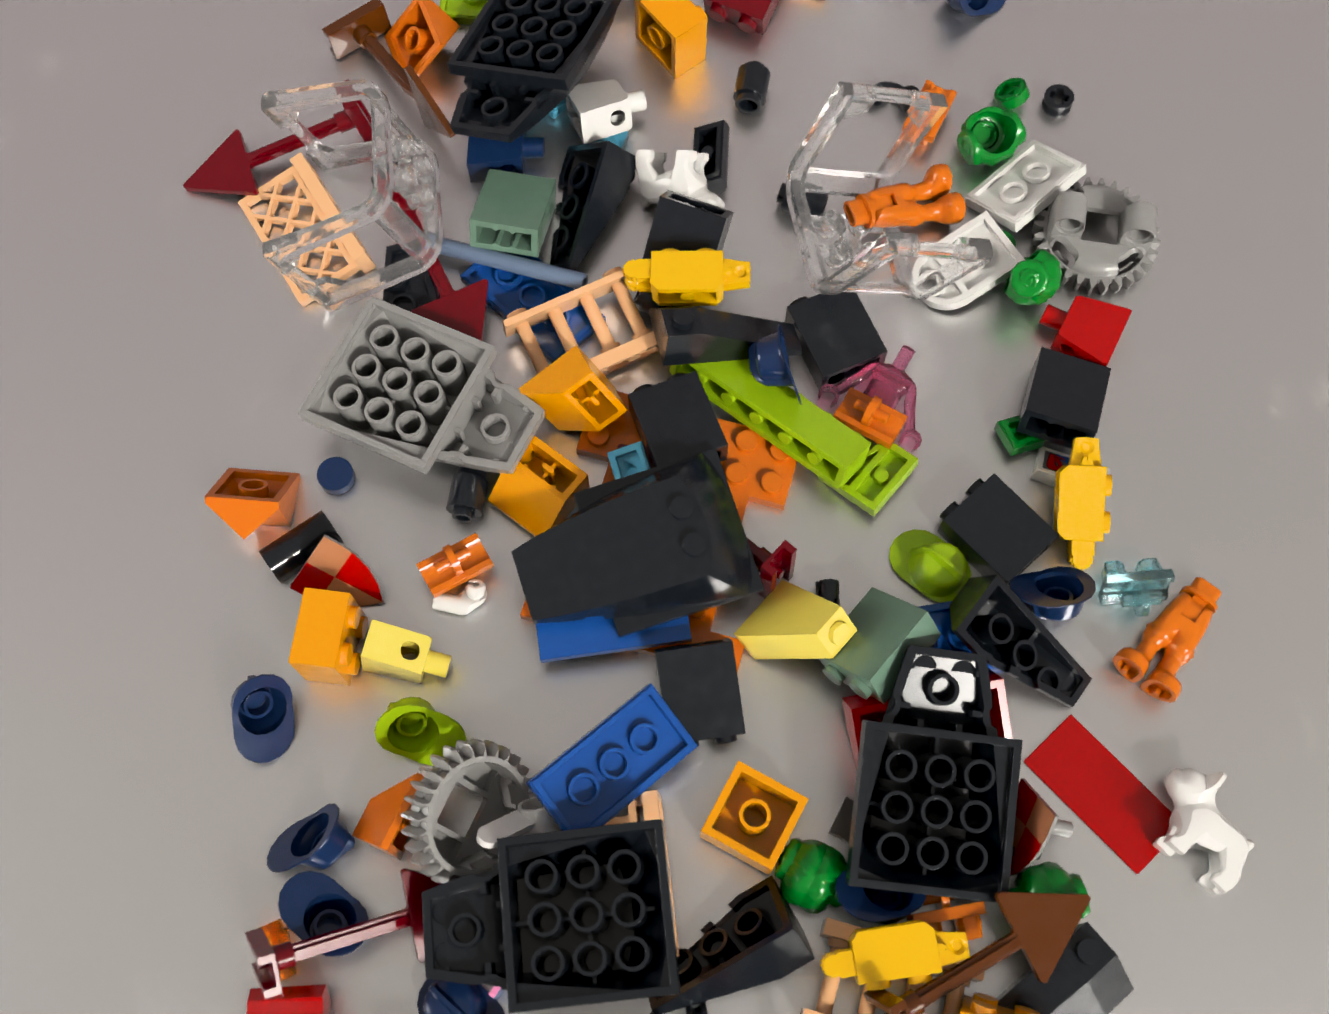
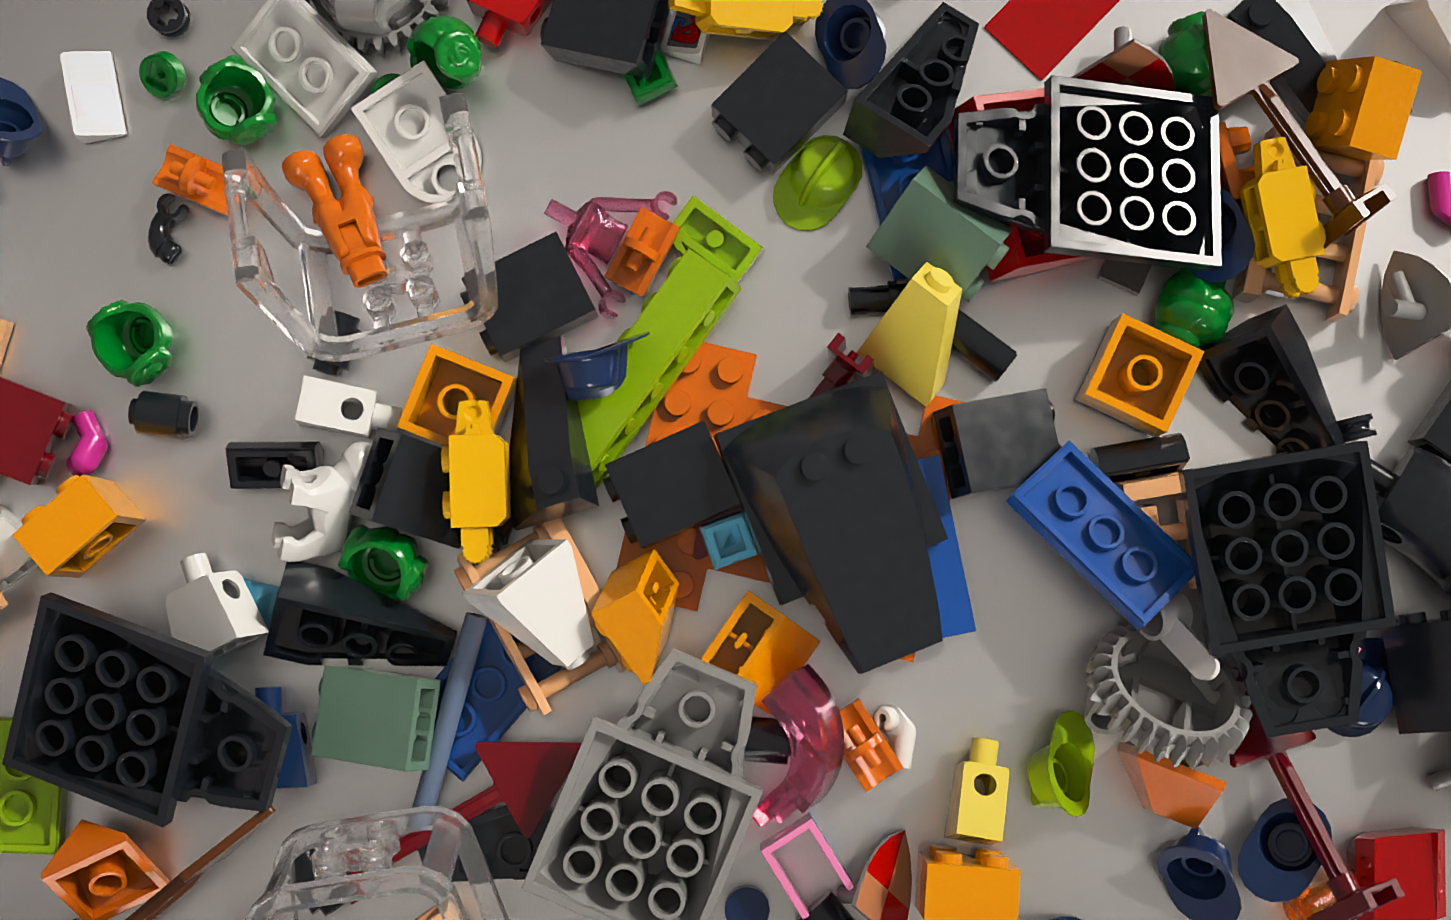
camera: 90 degrees left, 15 degrees up
none -> slope [59,51,127,144]
none -> dark pink arm [66,410,108,477]
none -> green hair [86,300,174,387]
none -> white torso [295,376,402,439]
none -> green hair [338,524,430,601]
none -> light orange brick [396,344,517,446]
none -> white slope [462,539,594,670]
none -> clear pink arch [753,664,845,827]
none -> bright pink piece [760,812,854,920]
none -> black brick [951,309,1017,382]
none -> black brick [1090,433,1190,483]

